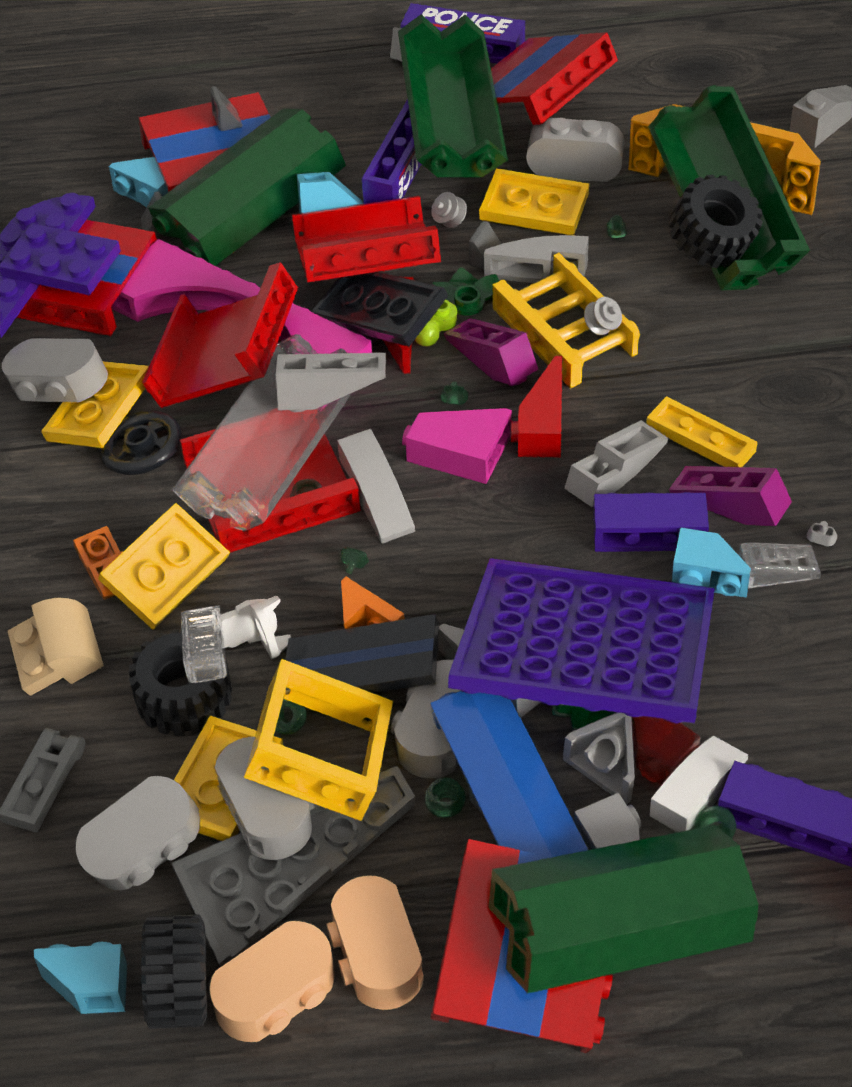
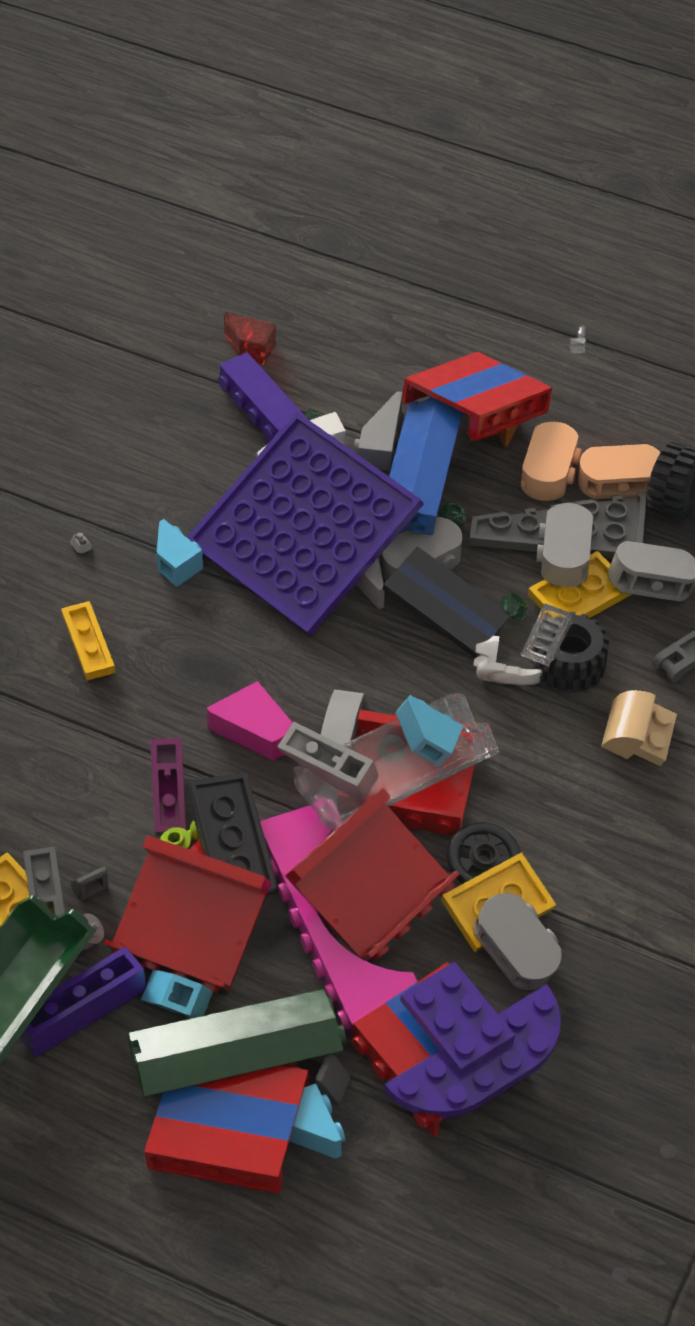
camera: 150 degrees left, 0 degrees up
orange slope [73,526,123,600] -> none
yellow plate [98,503,230,630] -> none
dark grey slope [210,86,242,131] -> none
yellow window [244,659,393,821] -> none
clear green rock [341,547,369,574] -> none
orange slope [341,577,405,629] -> none
dark green plate [433,268,499,316] -> none
clear green rock [440,381,469,405] -> none
light grey slope [484,235,589,283] -> none
dark green panel [488,825,759,993] -> none
yellow fence [492,253,640,389] -> none
red slope [511,356,562,458] -> none
light grey slope [564,420,668,507] -> none
light grey wheel [584,297,622,335] -> none
dark purple brick [593,492,709,552] -> none
magenta slope [669,466,792,526] -> none
clear slope [738,542,821,588] -> none
none -> dark grey plate [23,846,65,916]
none -> medium azure slope [396,695,463,767]

